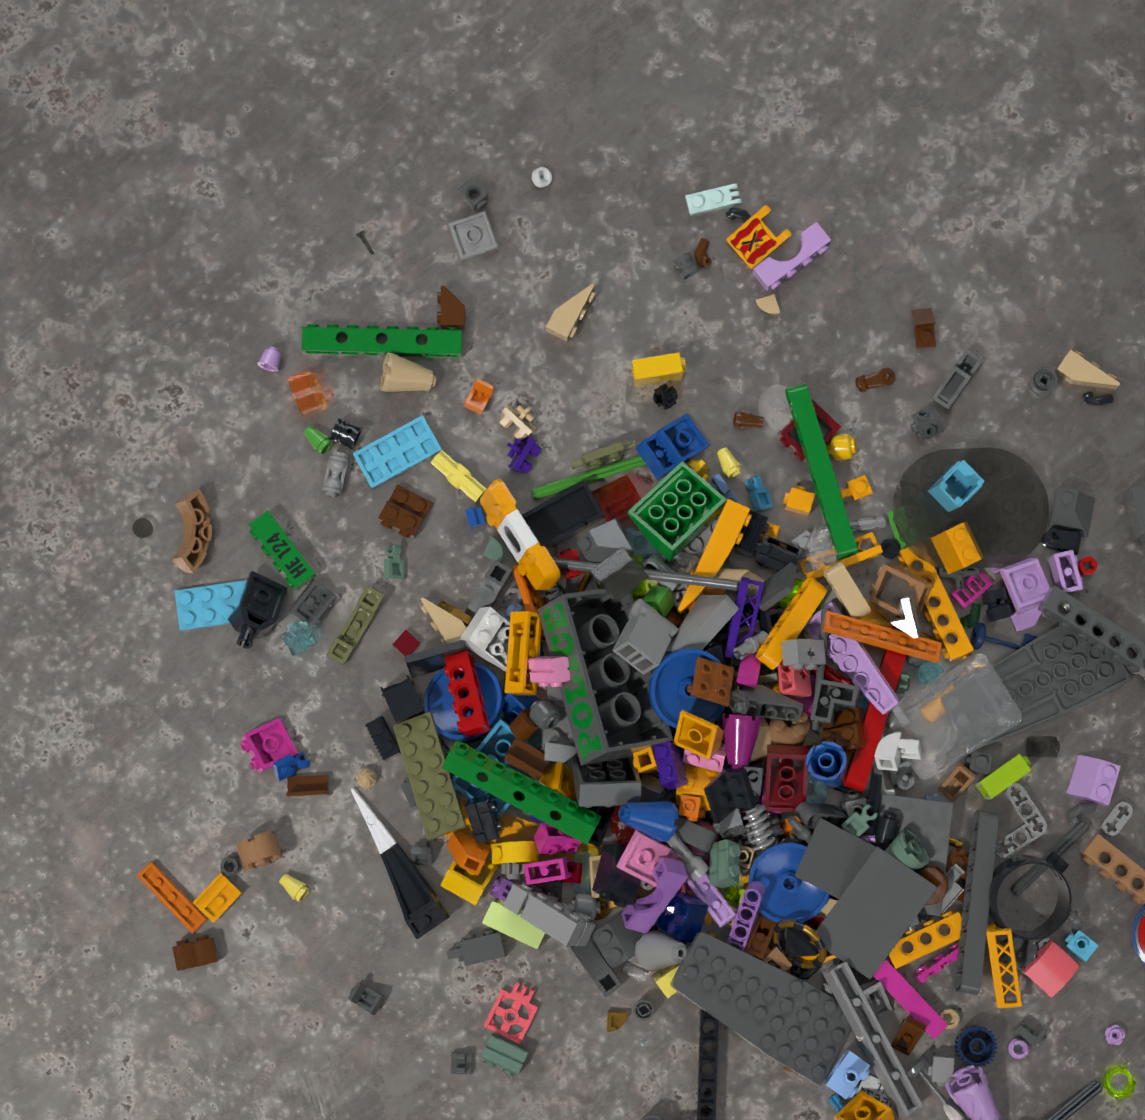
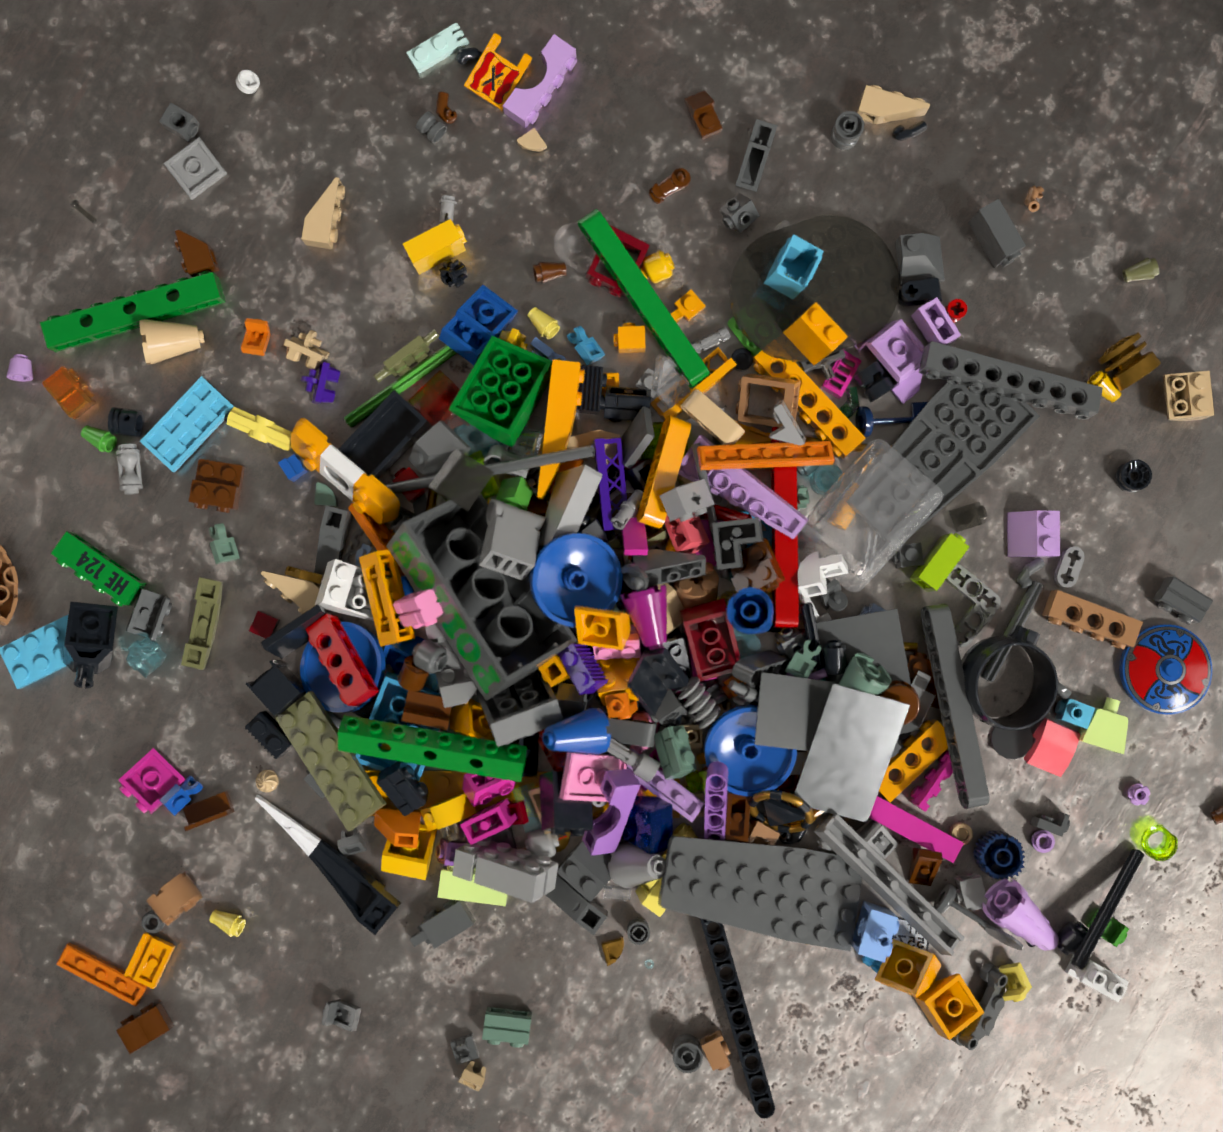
camera: 20 degrees left, 5 degrees up
coral piece [484,981,538,1044] -> none
dark orange hinge [687,657,734,707] -> none
medium nougat slope [938,763,976,802] -> none
light orange fence [986,924,1022,1008] -> none
none -> light grey pin [439,195,457,224]
none -> tan tile [458,1061,486,1092]
none -> yellowish green torso [1078,697,1128,754]

